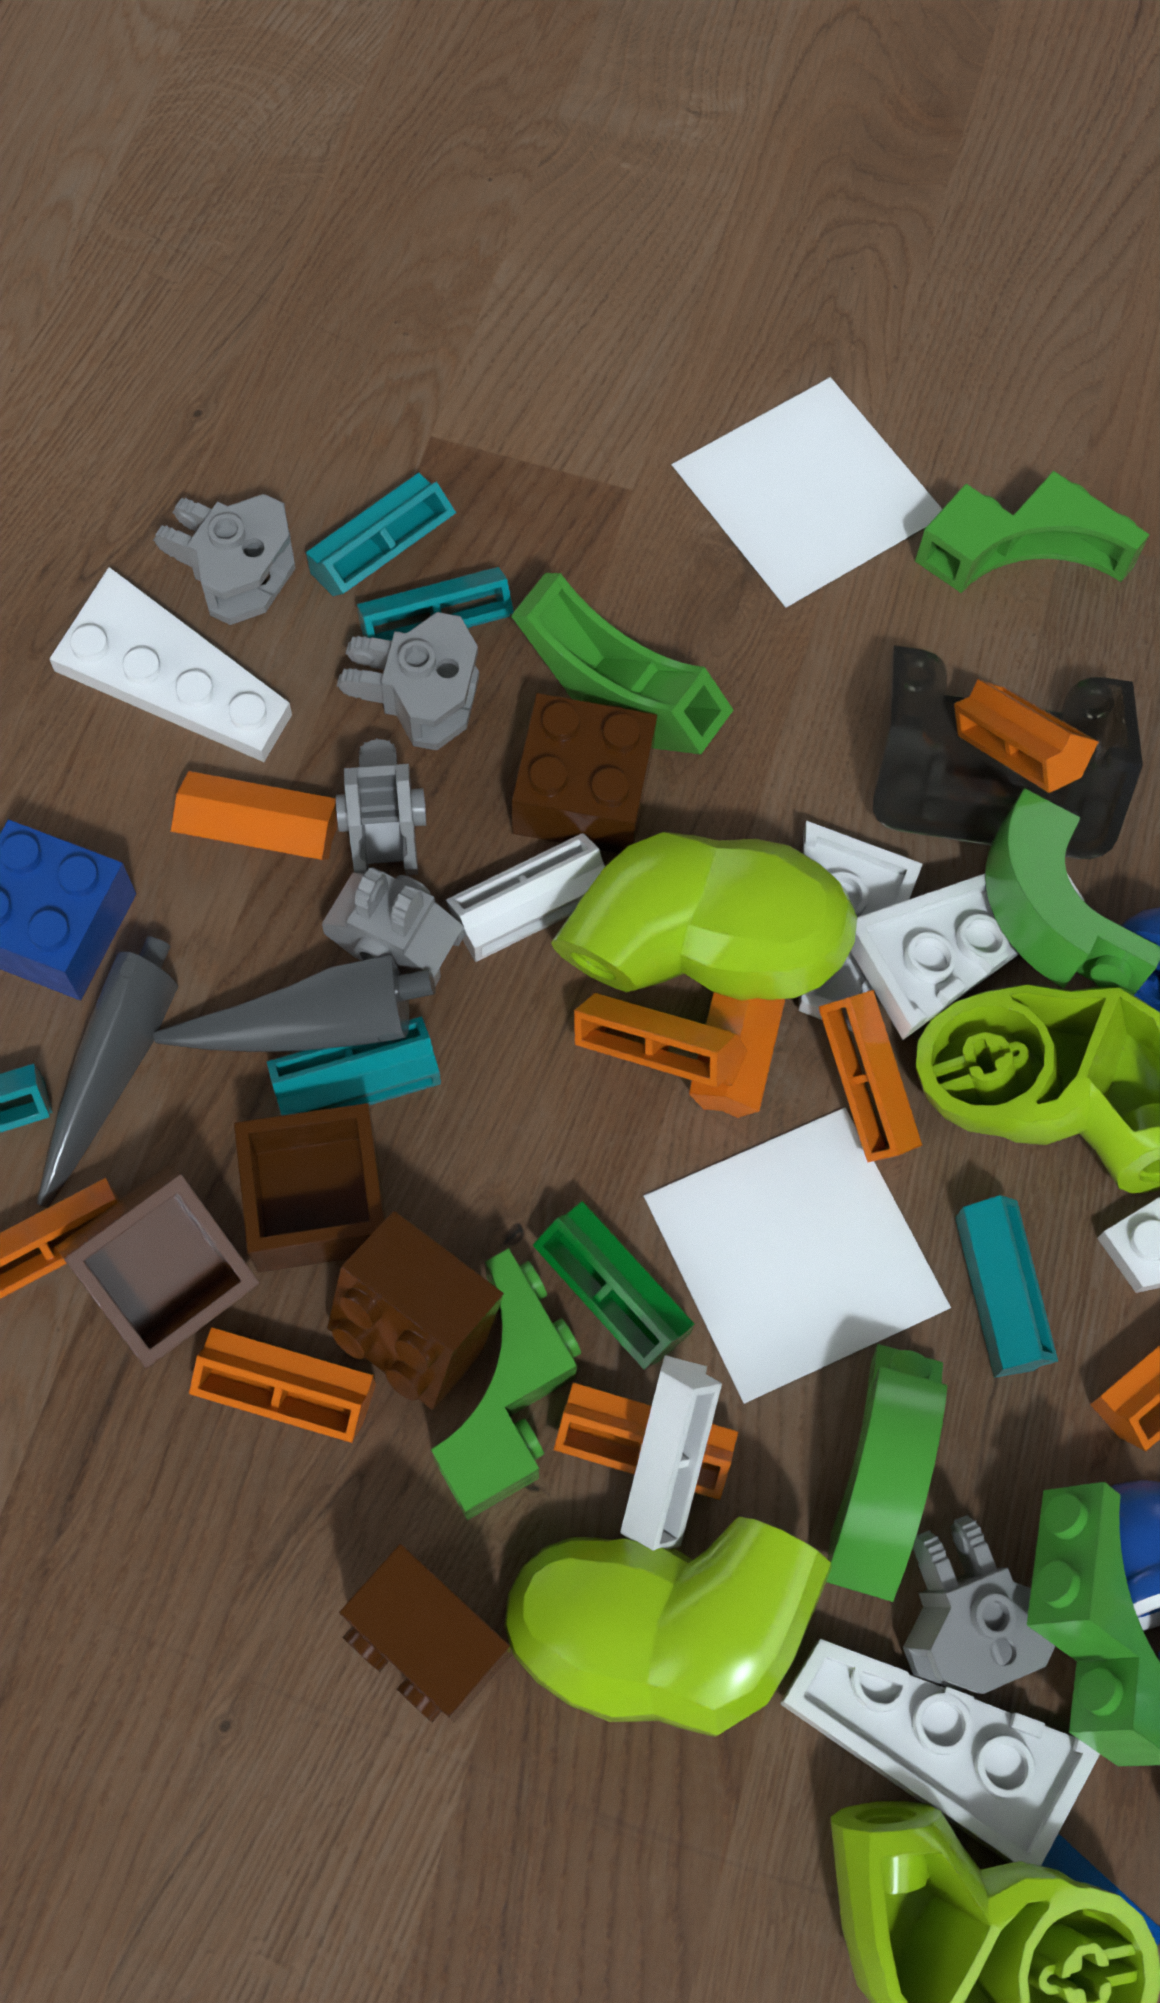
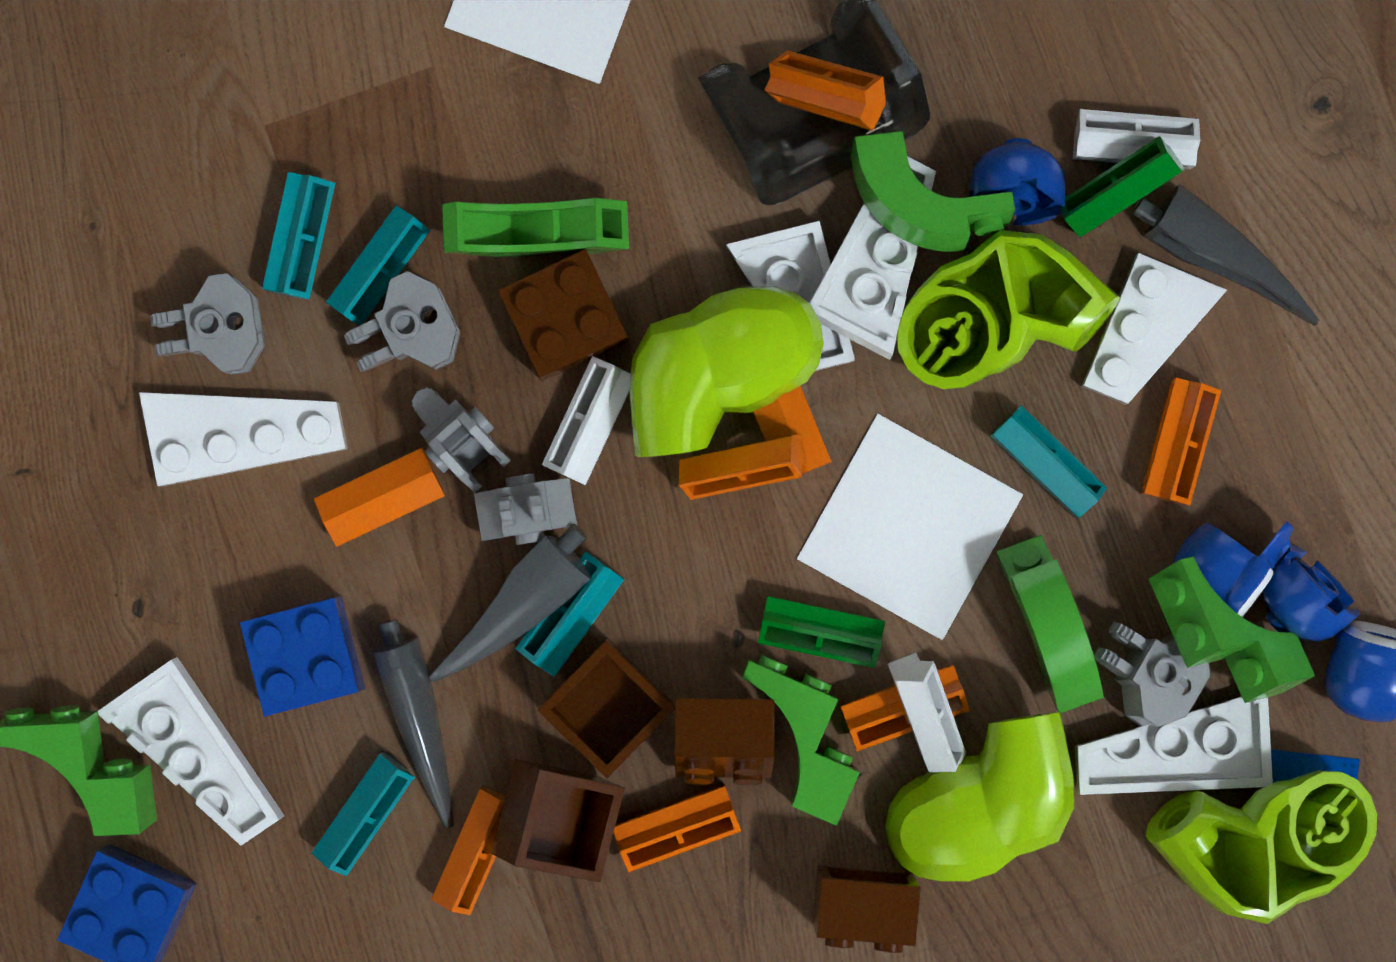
camera: 30 degrees left, 20 degrees up
orange piece [819,990,923,1163] -> none

